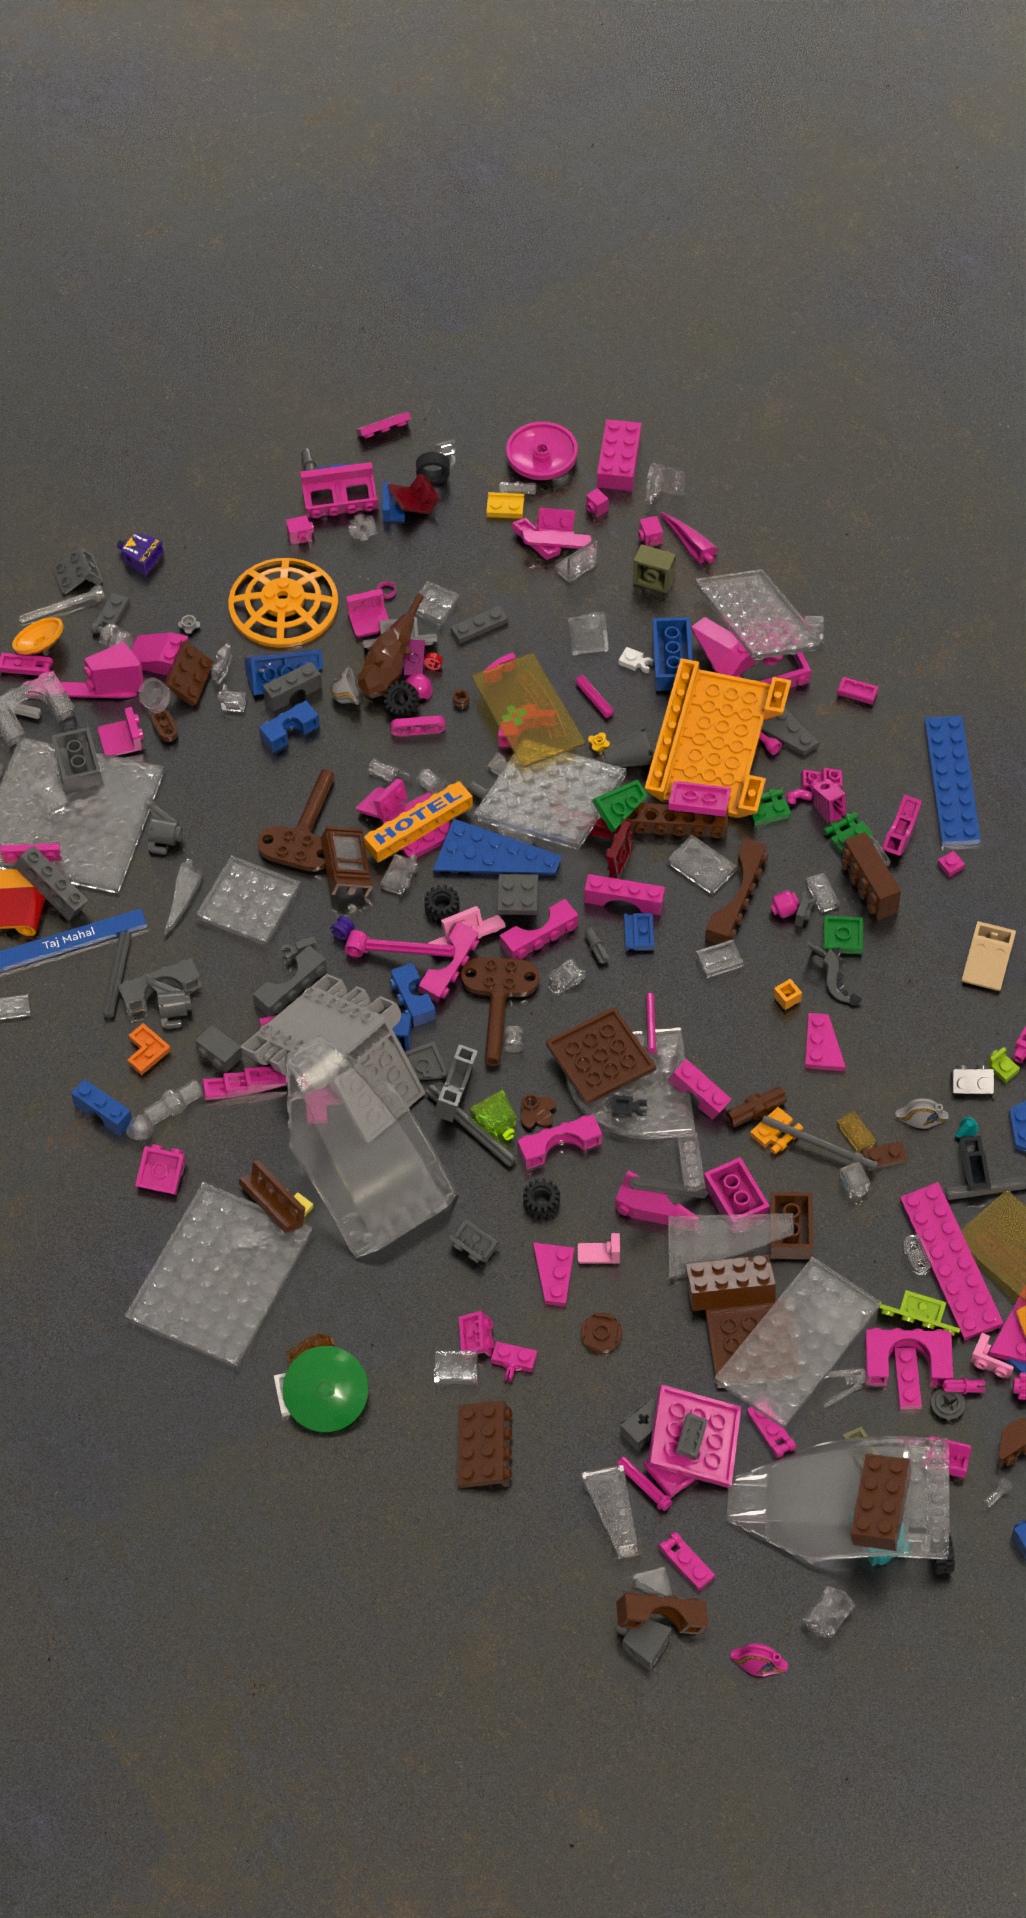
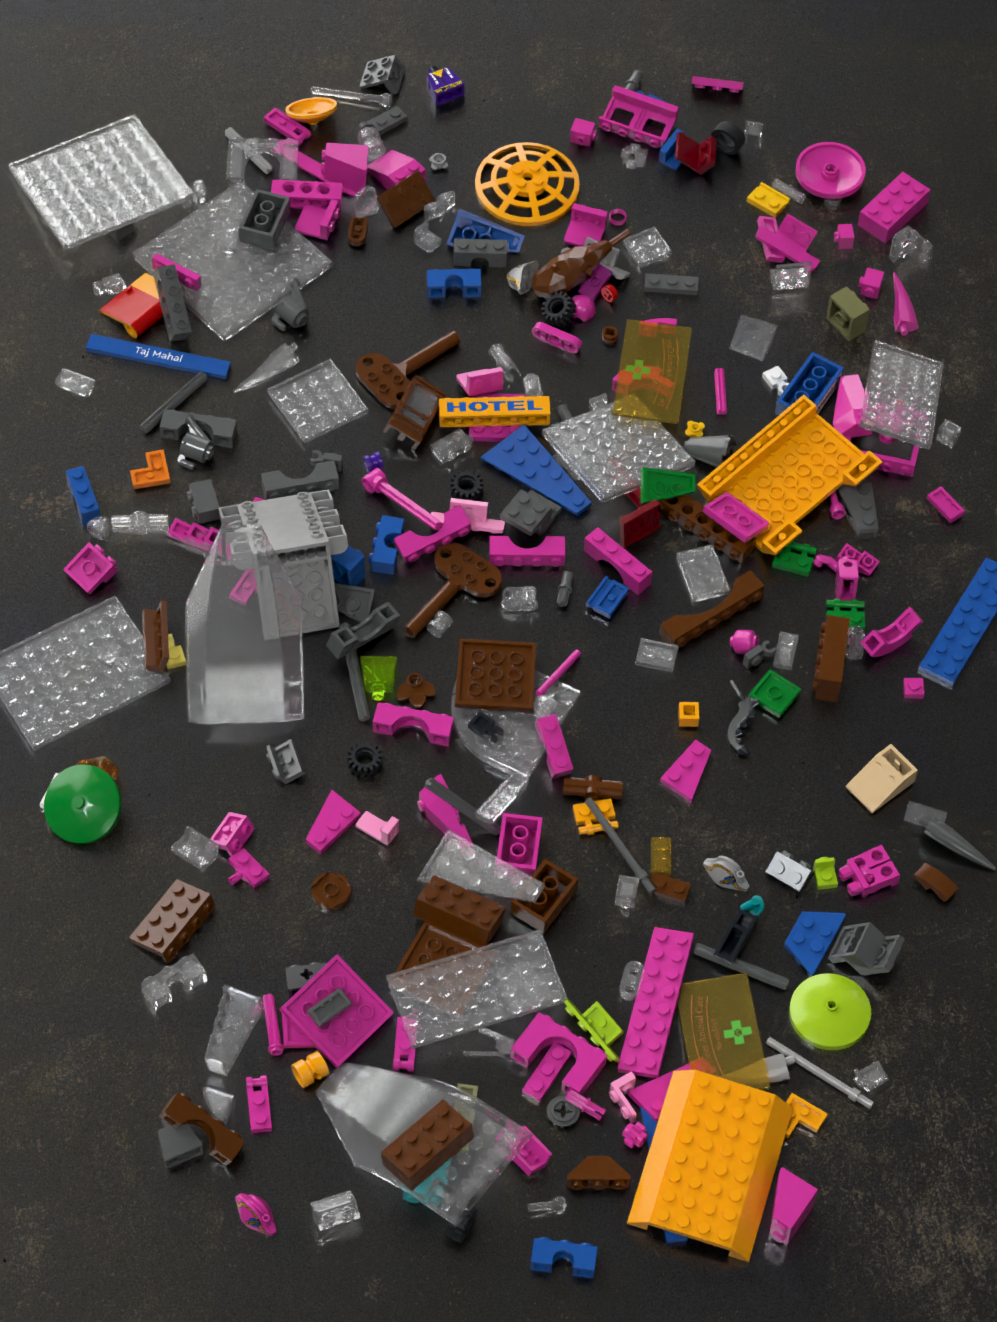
camera: 30 degrees right, 0 degrees up
none -> clear arch [141,953,207,1011]
none -> dark pink brick [271,180,343,210]
none -> light orange wheel [291,1051,329,1088]

